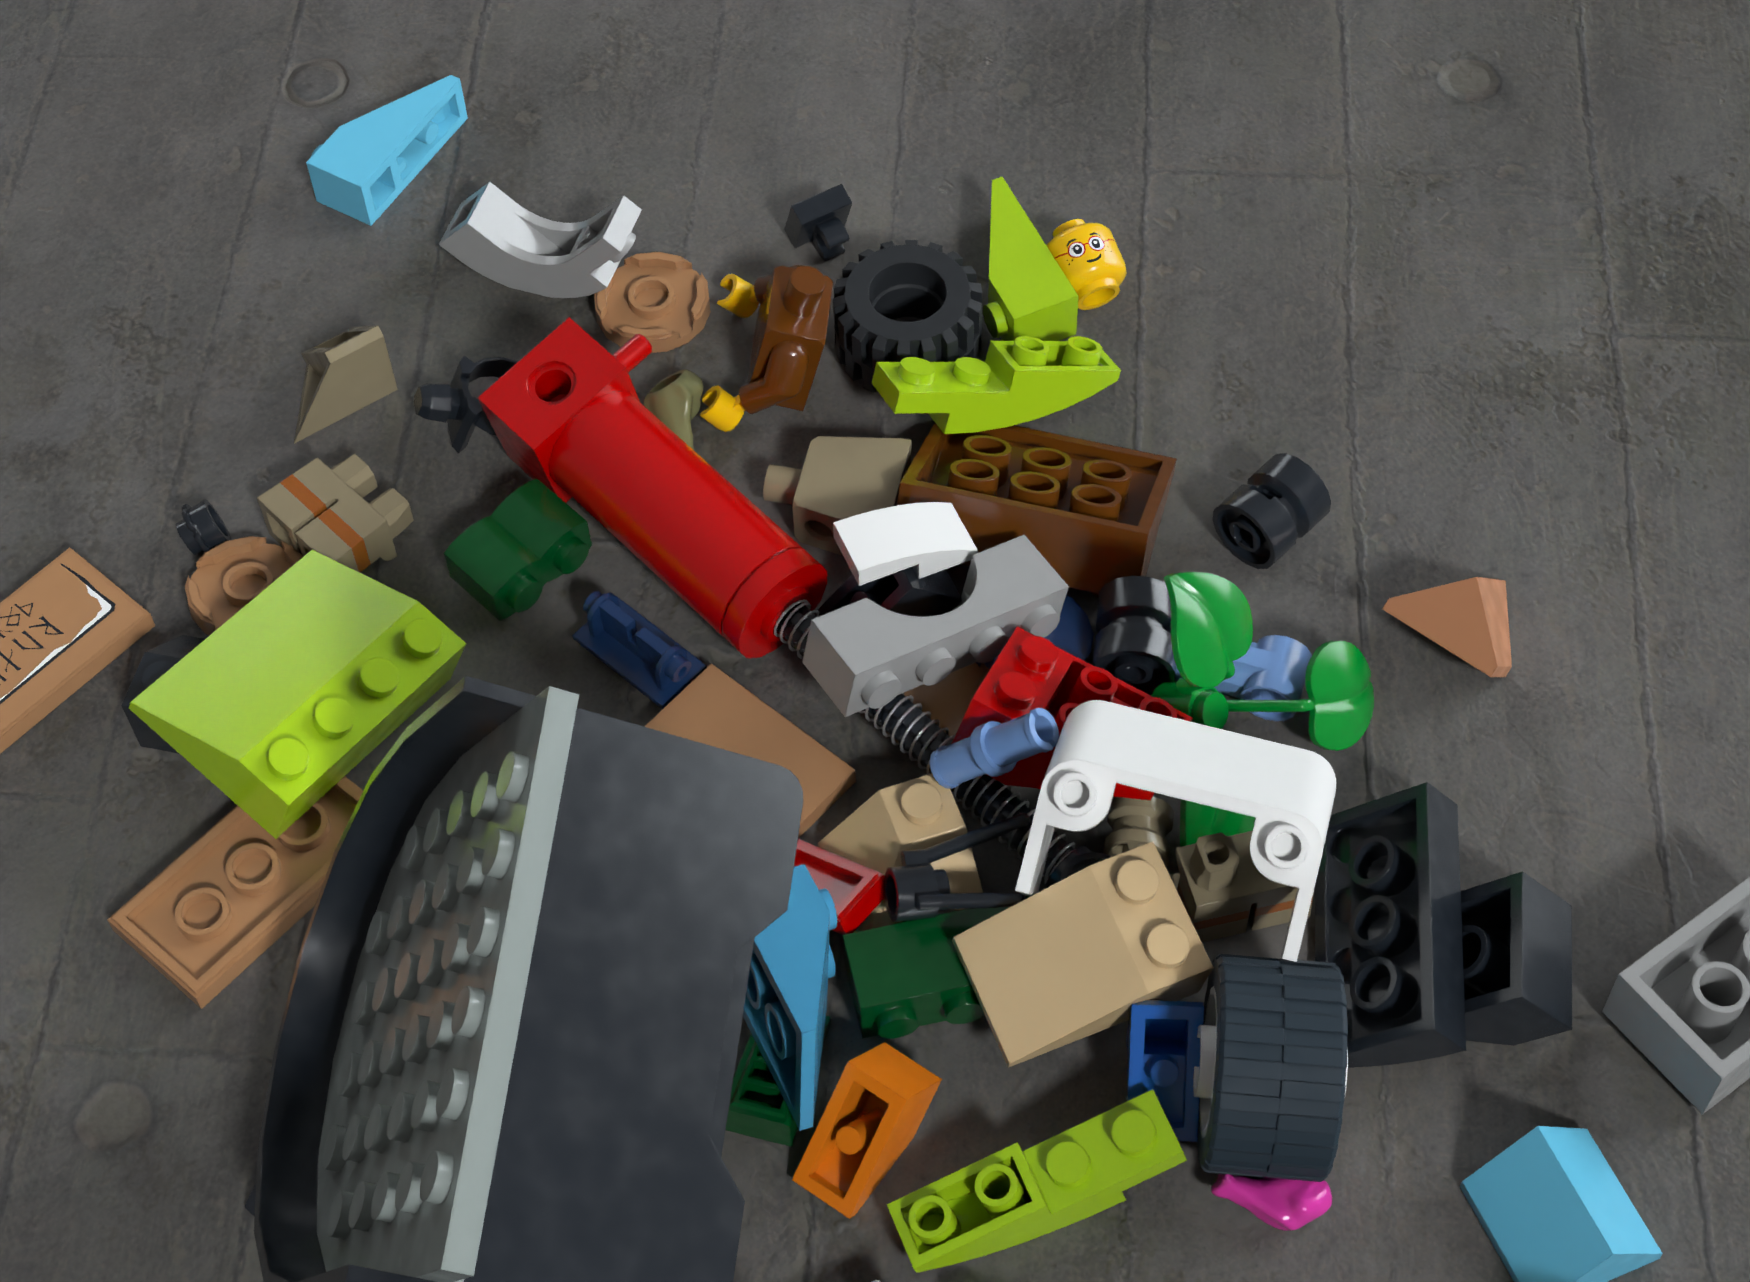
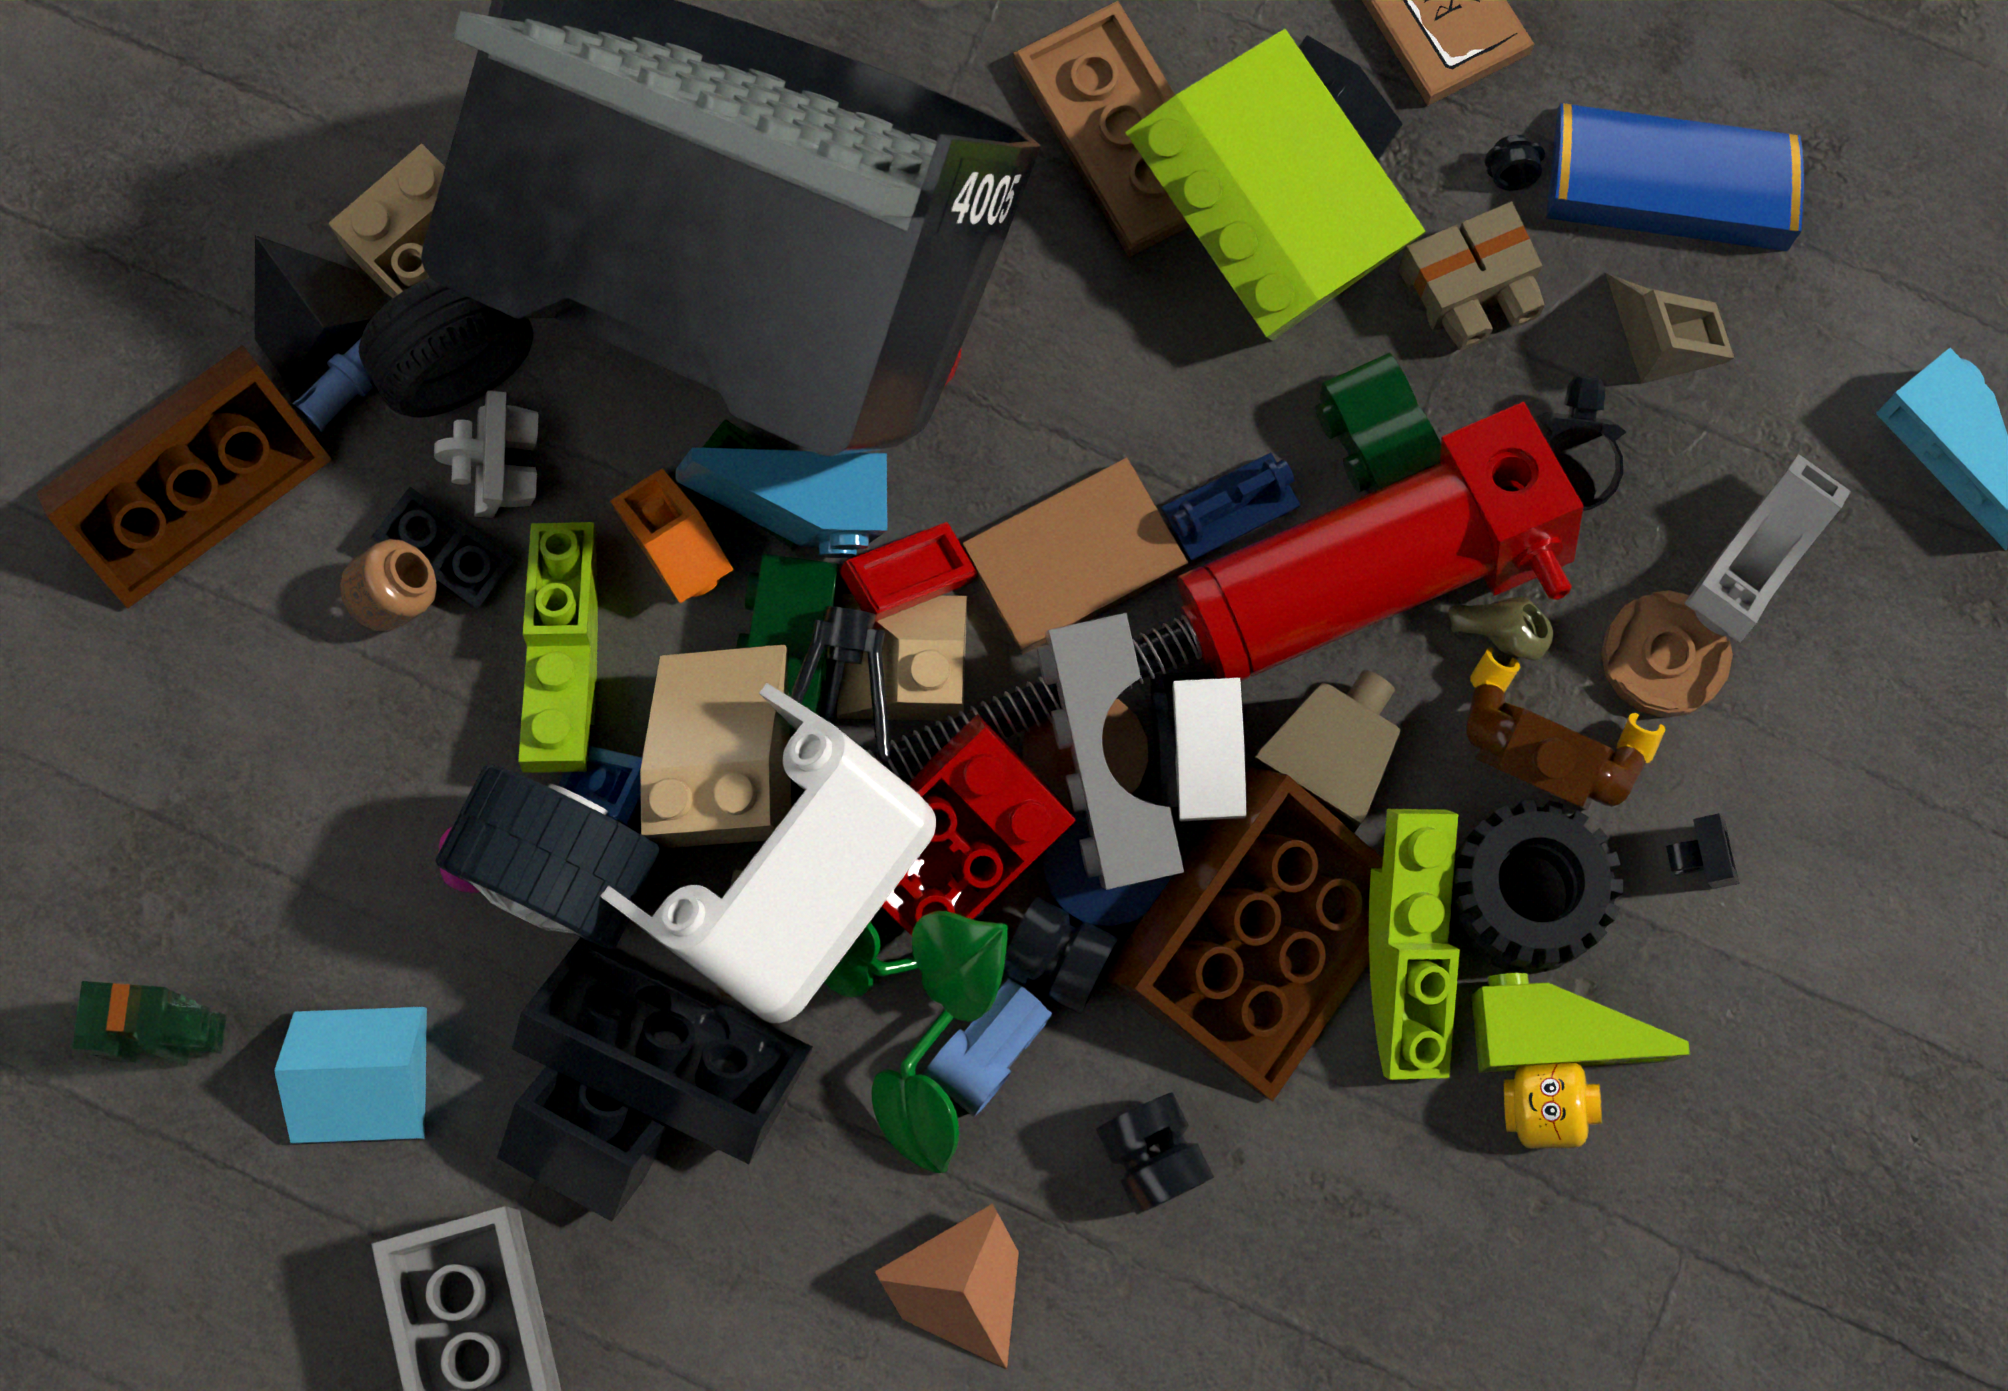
camera: 110 degrees right, 20 degrees up
medium nougat tile [185,536,303,636] -> none
medium blue pin [930,708,1059,789] -> none
none -> blue slope [1546,103,1804,251]

